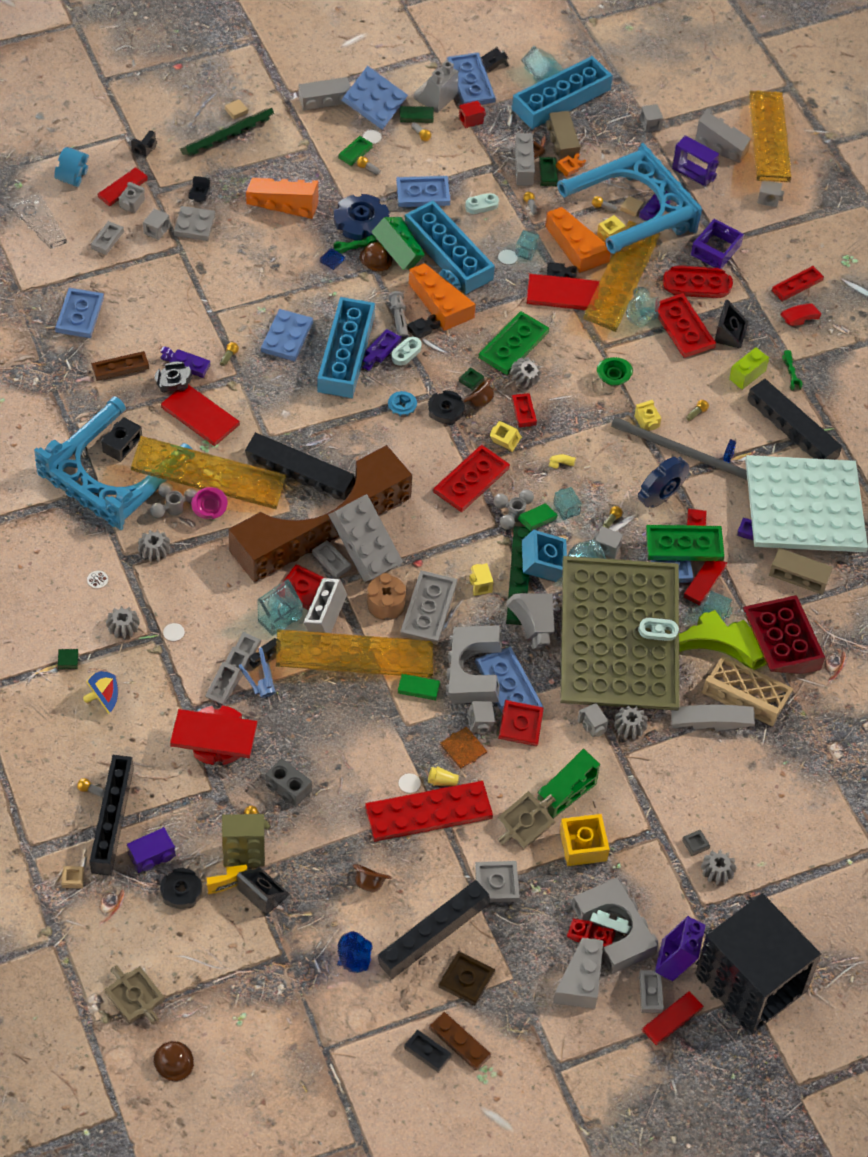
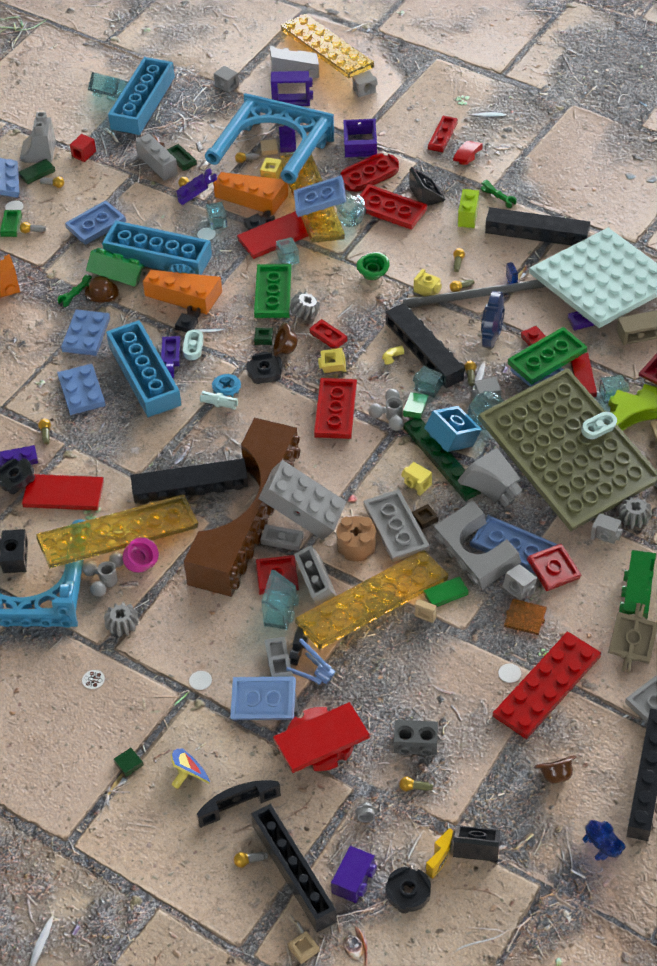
camera: 30 degrees left, 5 degrees down
light grey gear [106,605,140,640] -> none
olive brick [222,814,265,868] -> none
clear blue tile [320,248,345,270] -> none
dark blue piece [334,194,389,241] -> none
light grey pin [388,291,409,341] -> none
light yellow cone [428,766,459,786] -> none
medium blue tile [447,52,496,105] -> none
light aqua plate [465,193,499,214] -> none
black bracket [481,47,509,72] -> none
dark tan brick [546,111,581,160] -> none
orange plate [556,154,586,177] -> none
none -> medium blue plate [61,309,110,356]
none -> dark purple plate [176,168,217,205]
none -> black slope [197,780,281,828]
none -> light aqua pin [200,391,238,410]
none -> light blue plate [230,676,296,720]
none -> clear light blue brick [276,237,300,265]
none -> medium blue plate [294,175,346,217]
none -> light grey plate [355,802,377,823]
none -> black brick [386,303,465,389]
none -> dark brown plate [412,504,439,529]
none -> tan tile [415,599,437,623]
none -> piece [450,279,475,292]

